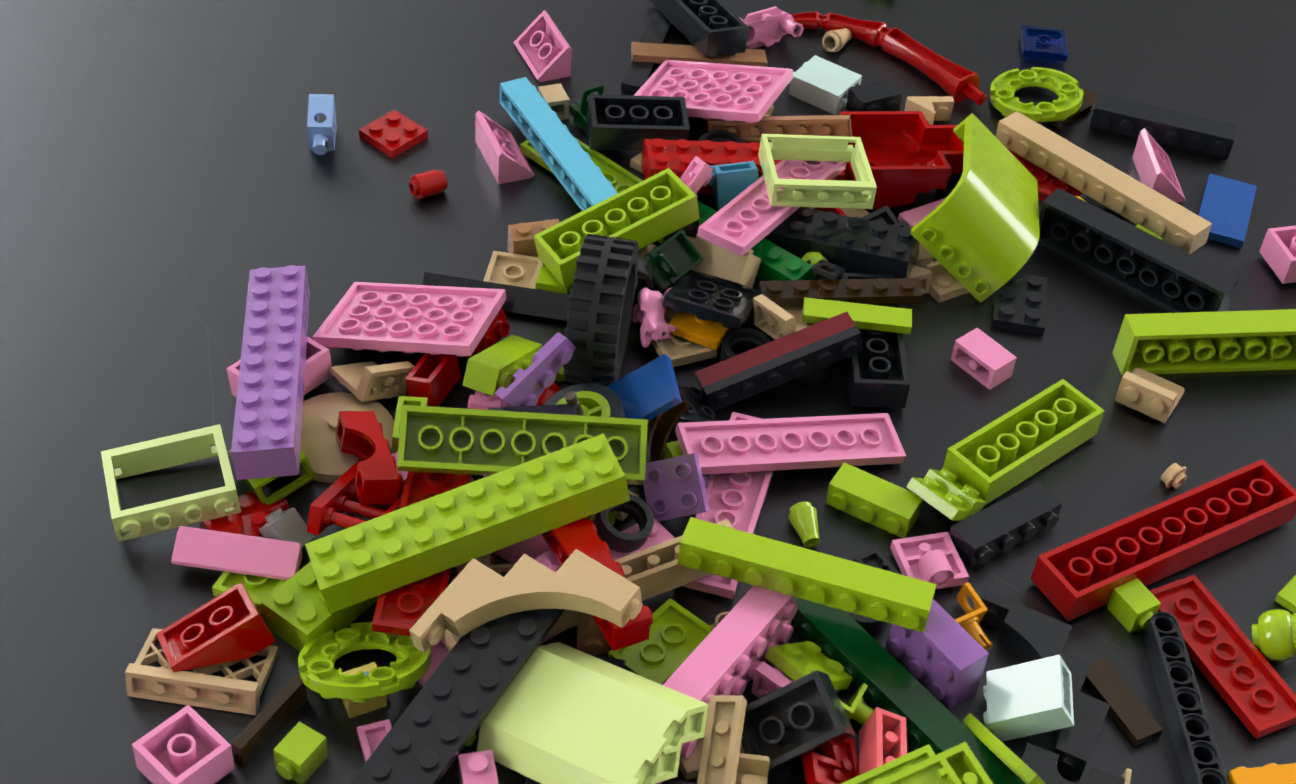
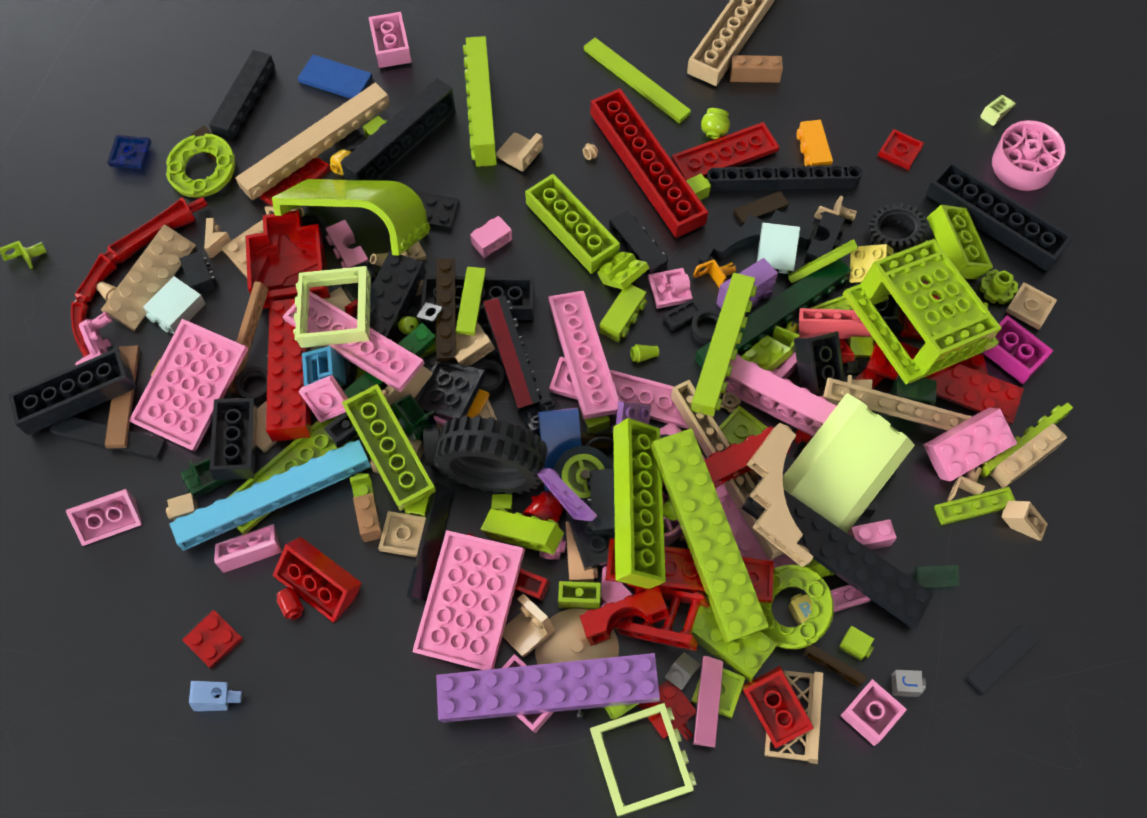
camera: 85 degrees left, 20 degrees up
bright pink slope [1132,128,1186,202] -> none
none -> tan plate [101,224,196,331]
none -> red slope [272,537,362,623]

